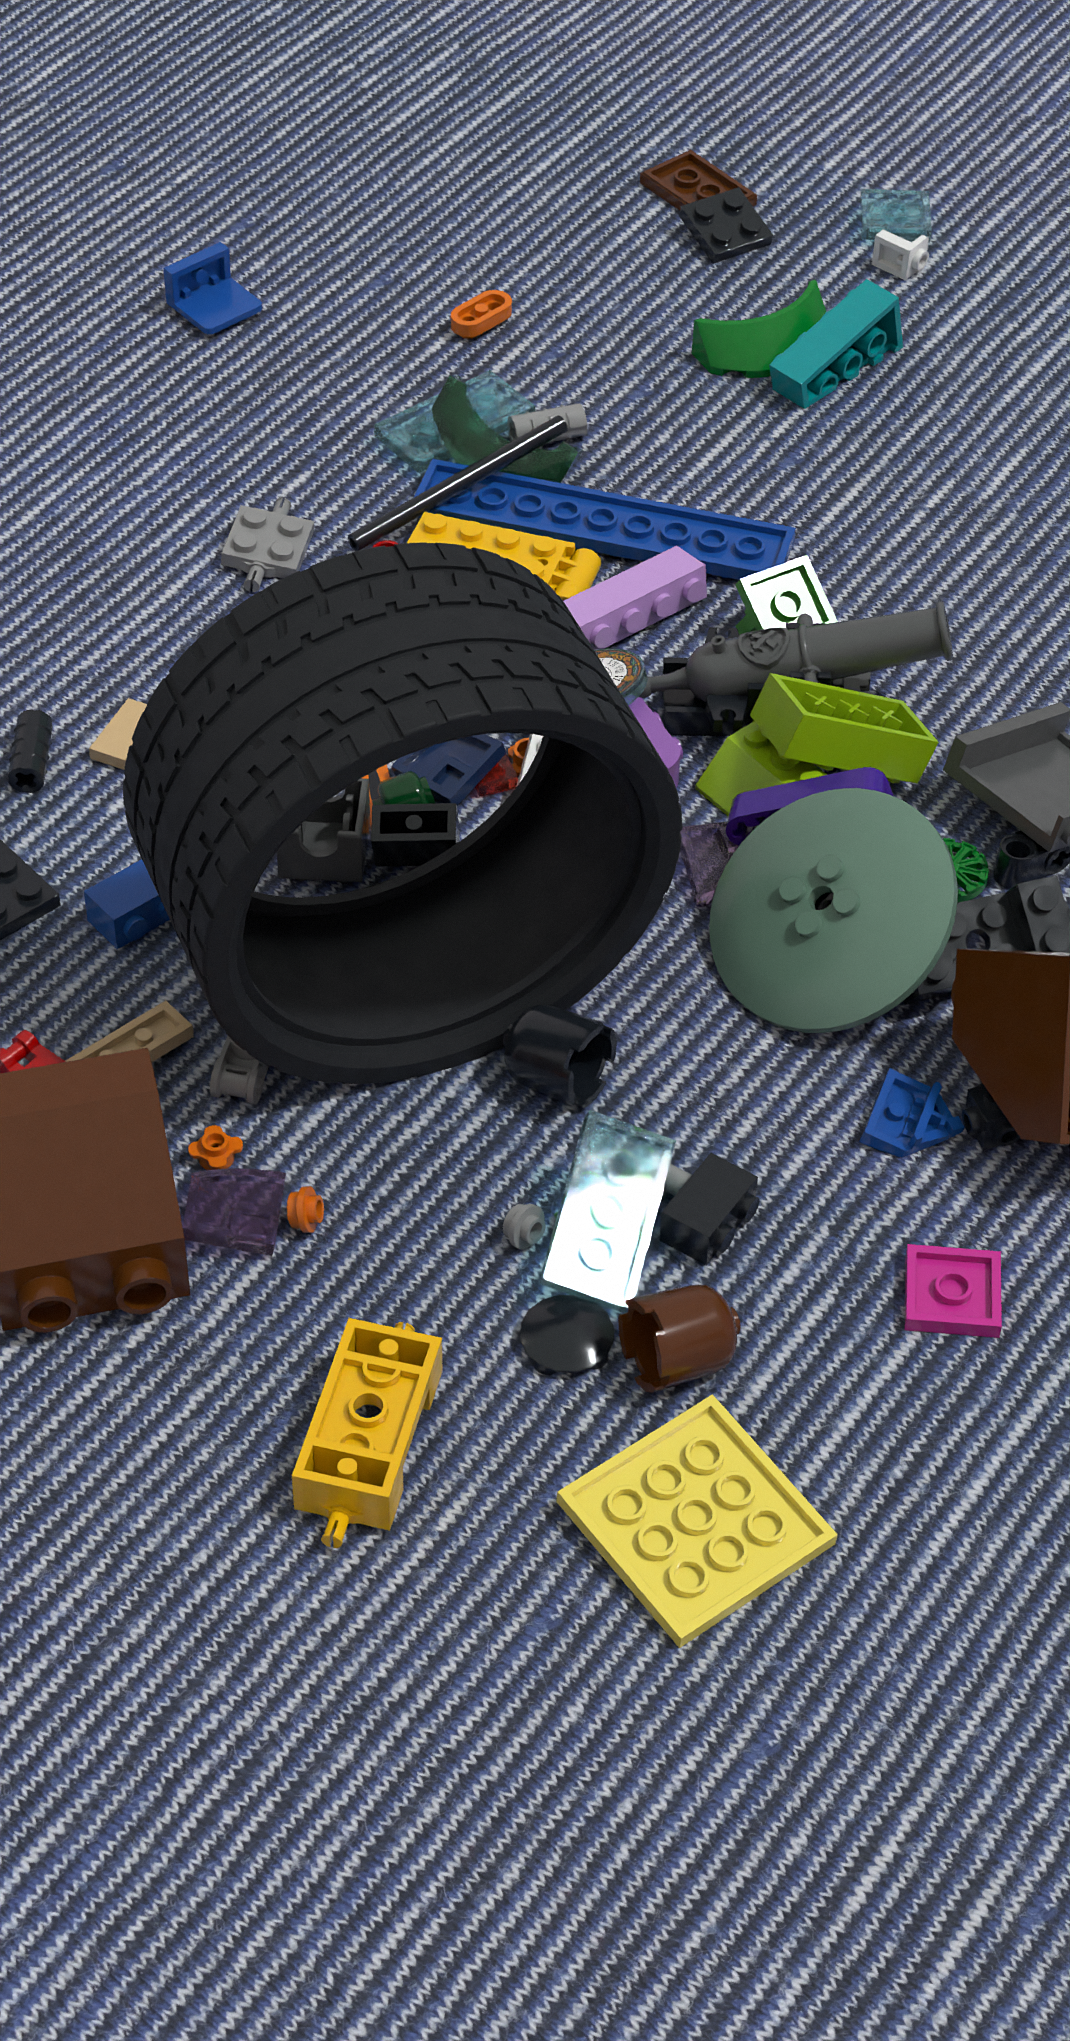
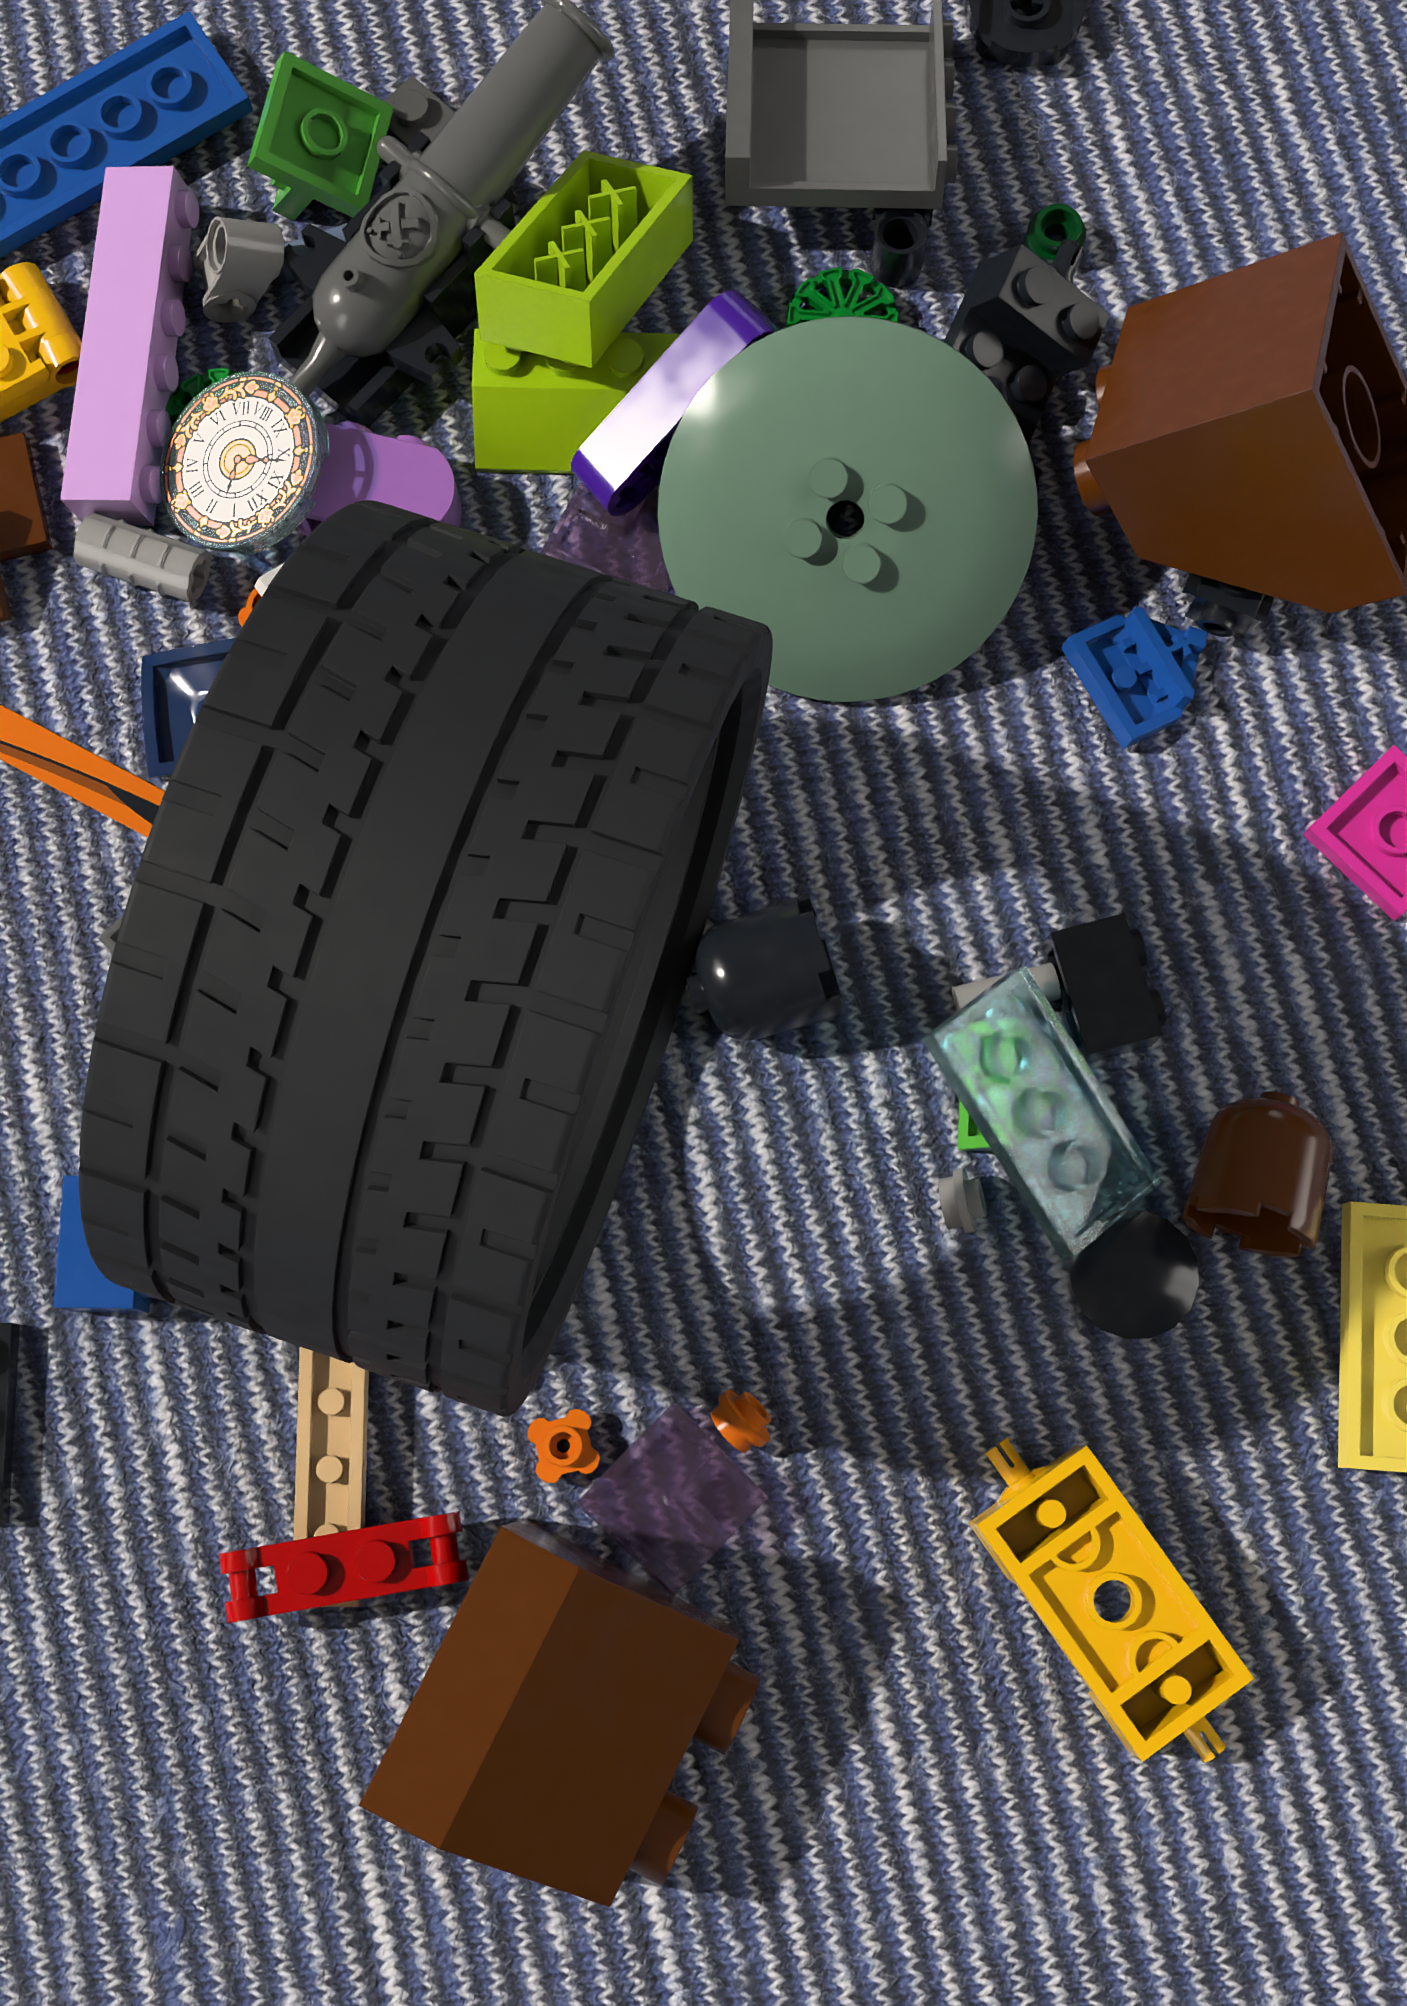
camera: 45 degrees left, 30 degrees up
none -> light grey piece [192,217,284,323]

